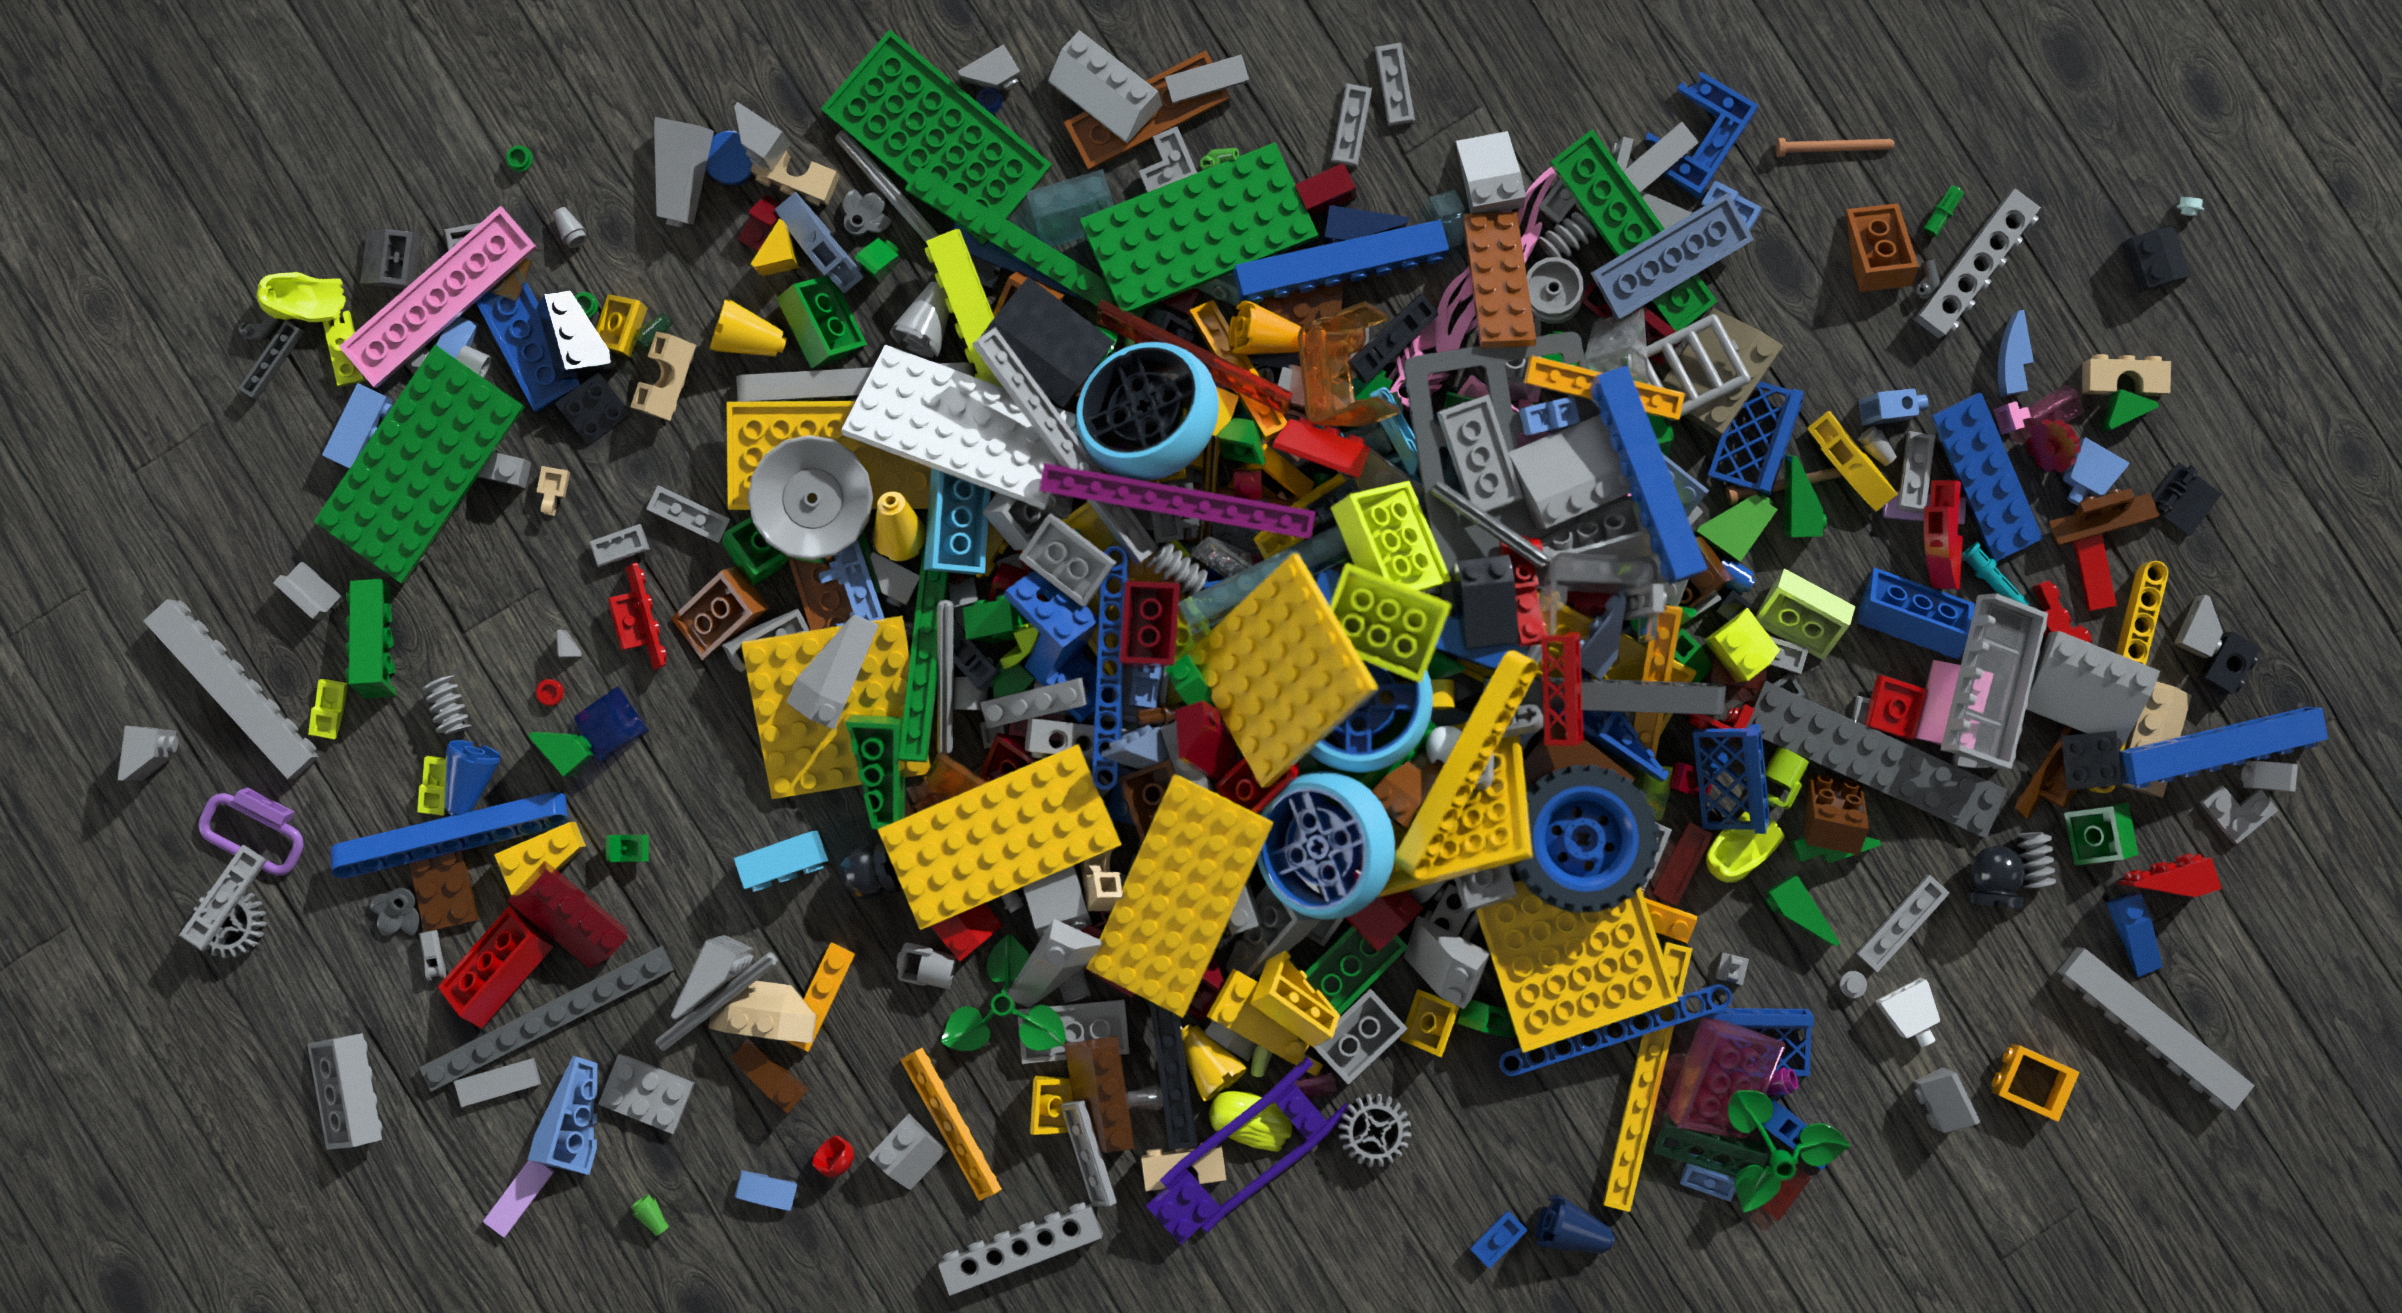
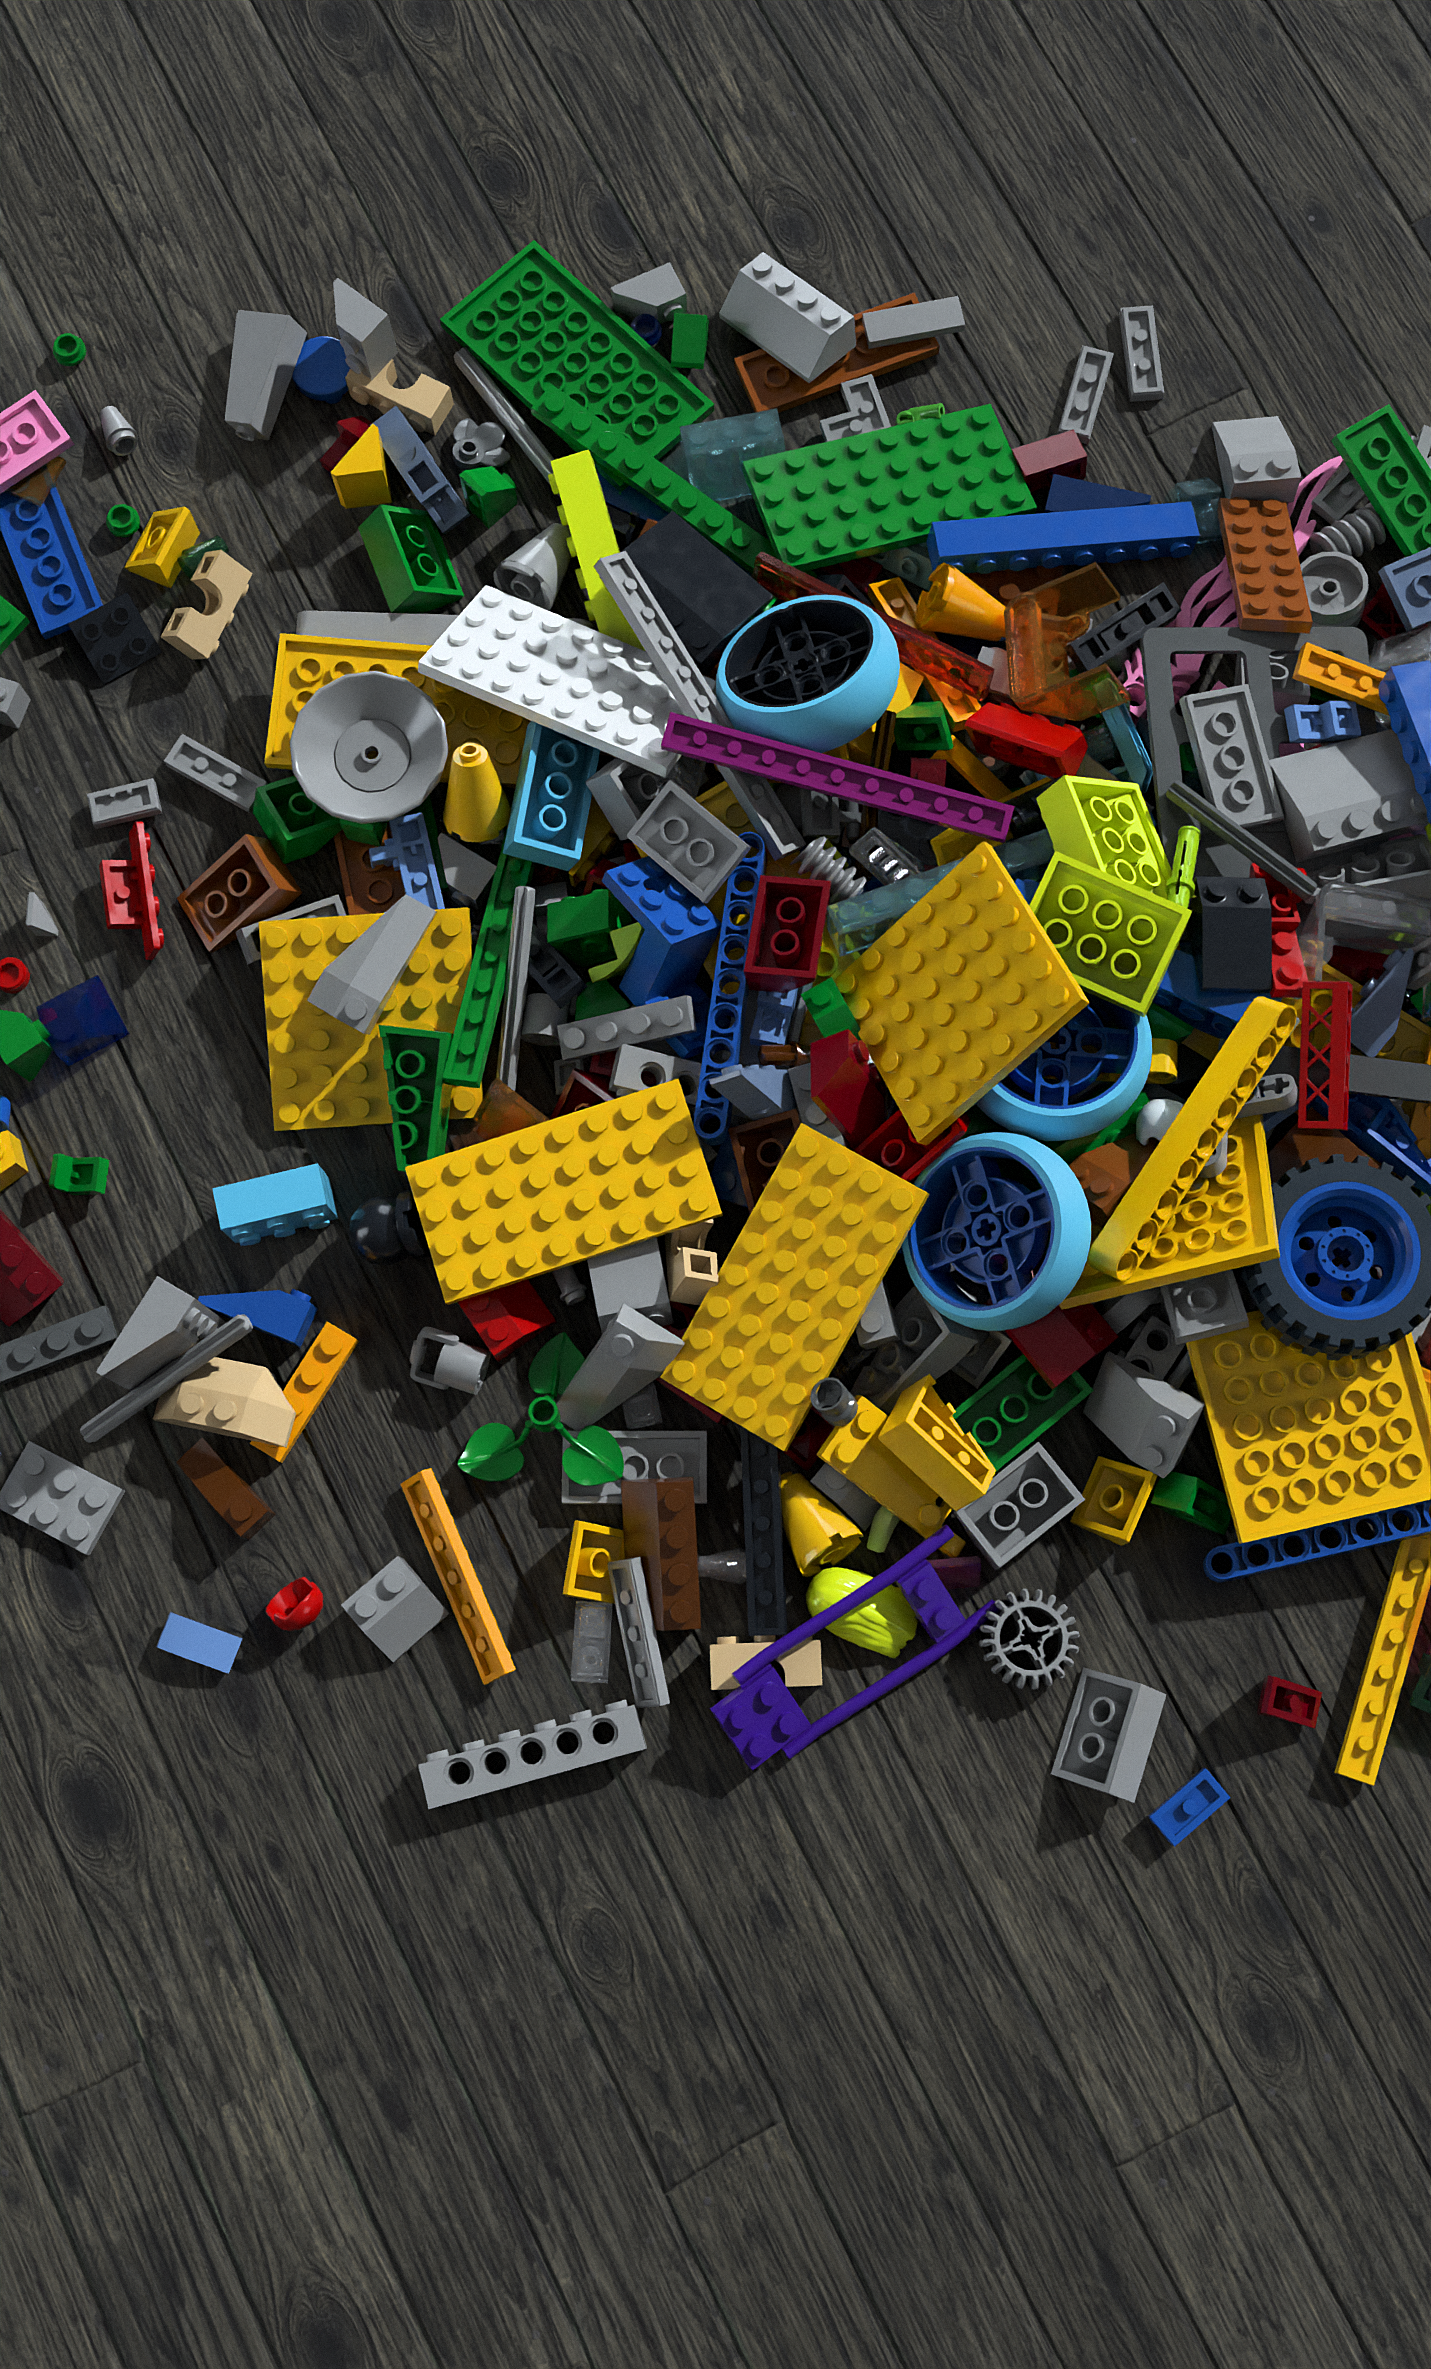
camera: 10 degrees right, 10 degrees down
wedge [537,291,617,381] -> none
tan plate [537,466,570,516] -> none
bright green cone [631,1194,669,1236] -> none
yellow cone [710,299,787,357] -> none
dark blue cone [1536,1194,1614,1254] -> none
none -> blue slope [198,1289,318,1348]
none -> clear slope [571,1601,612,1683]
none -> green slope [671,313,709,369]
none -> dark grey wheel [810,1377,858,1426]
none -> light grey slope [1051,1667,1166,1803]
none -> lime pin [1165,826,1201,909]
none -> dark red slope [1257,1675,1322,1729]

